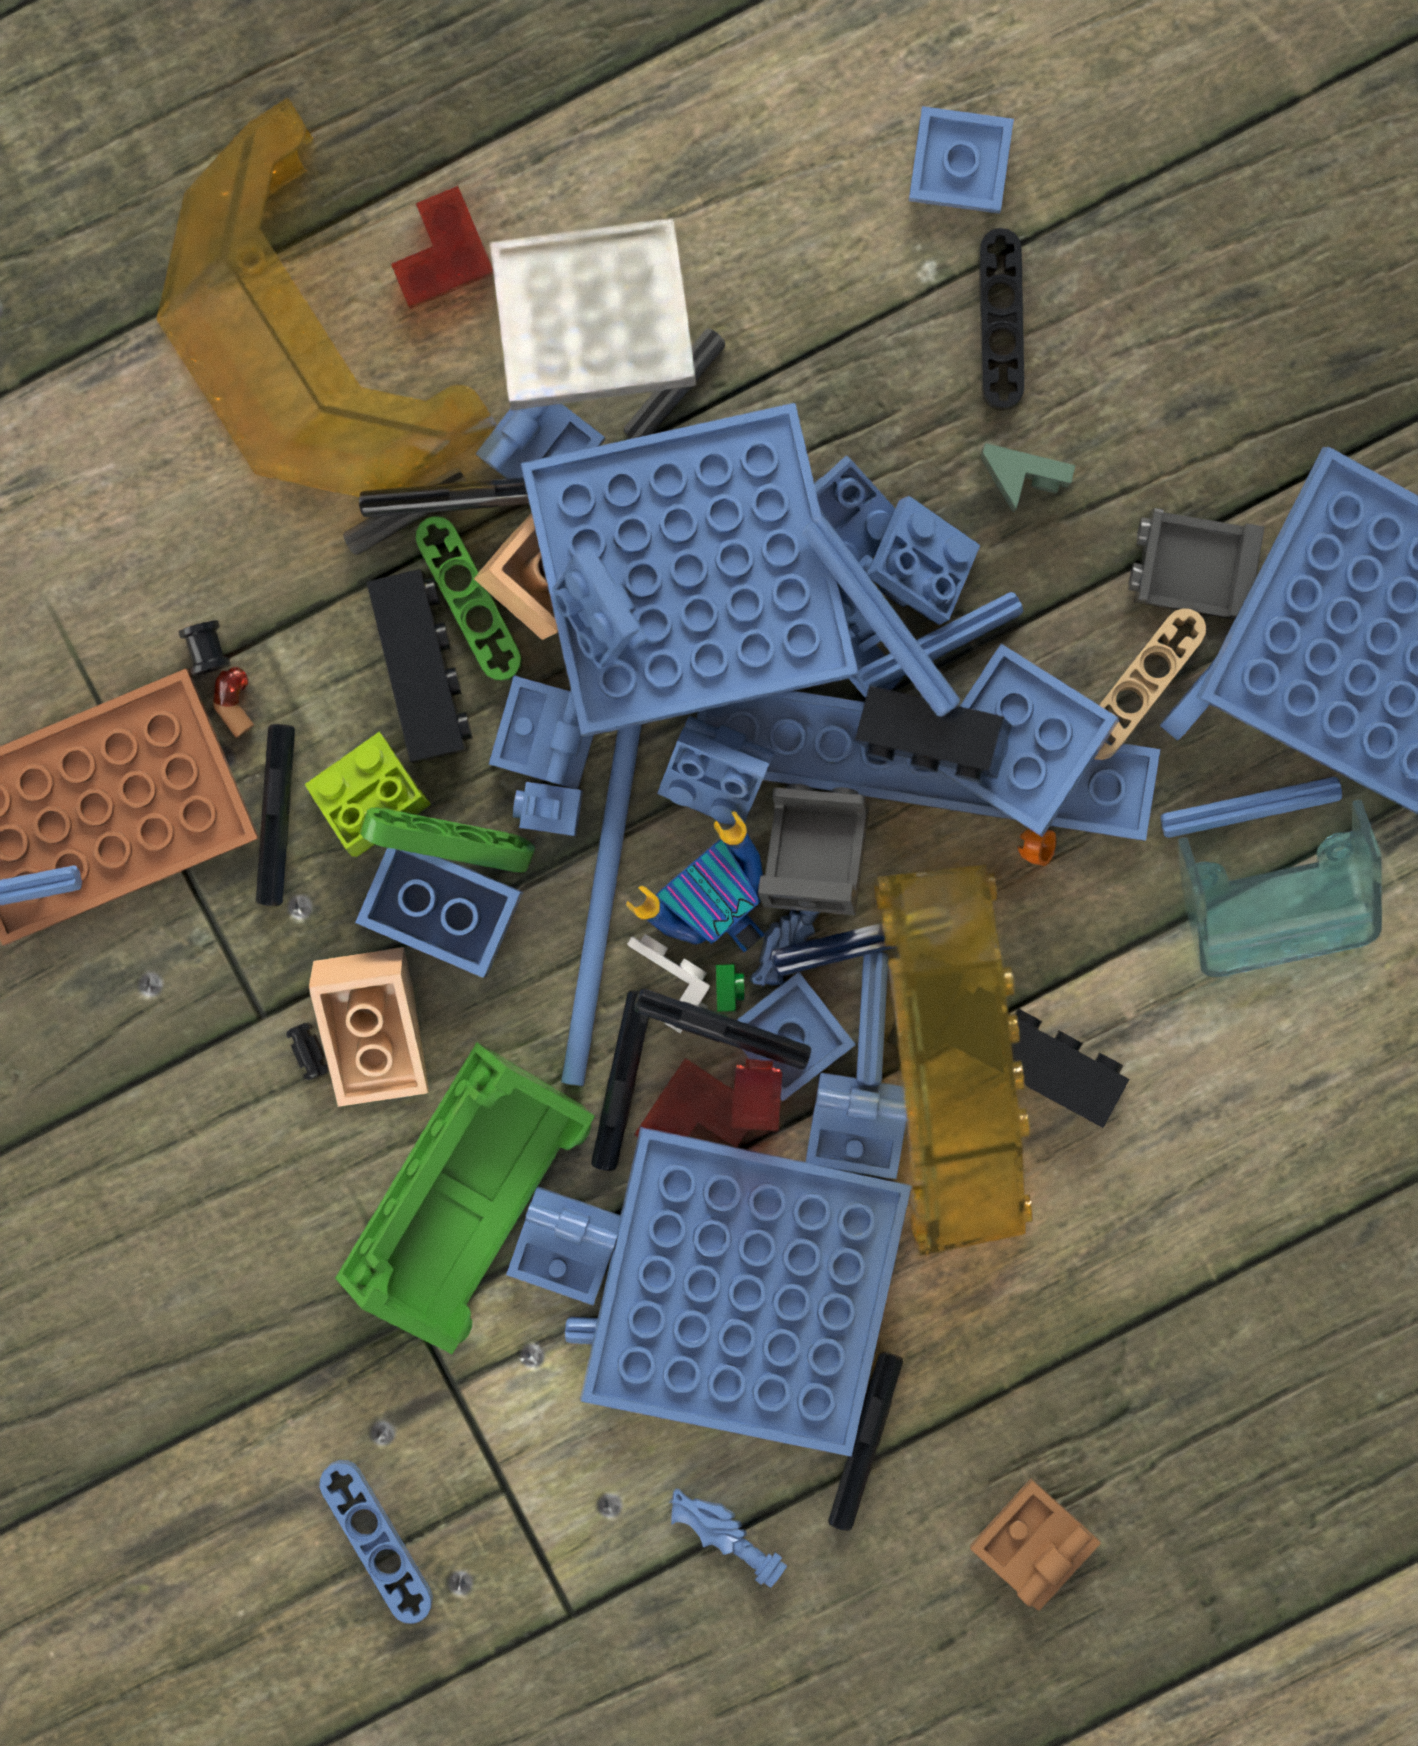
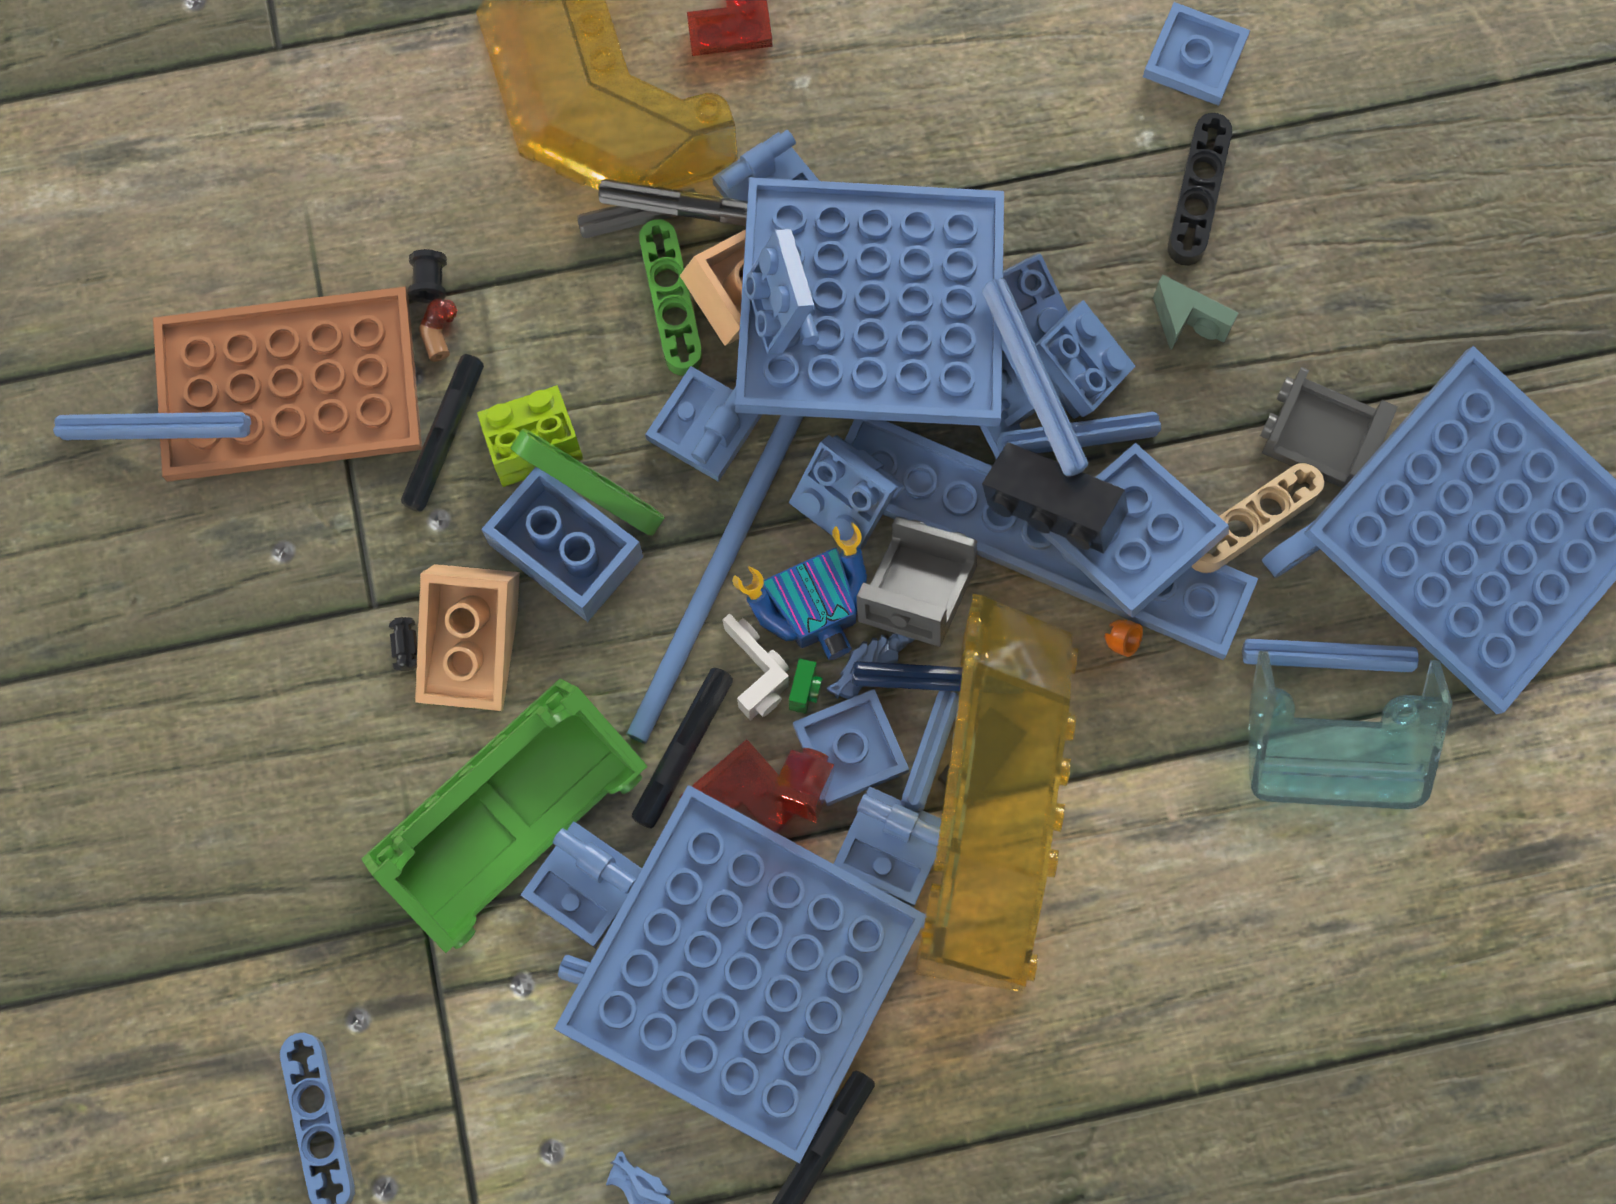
camera: 15 degrees right, 15 degrees down
black brick [366,569,473,764] -> none
clear plate [491,218,697,411] -> none
medium blue brick [513,782,583,836] -> none
dark grey axle [624,328,725,439] -> none
black axle [634,989,811,1069] -> none
black brick [938,986,1130,1128] -> none

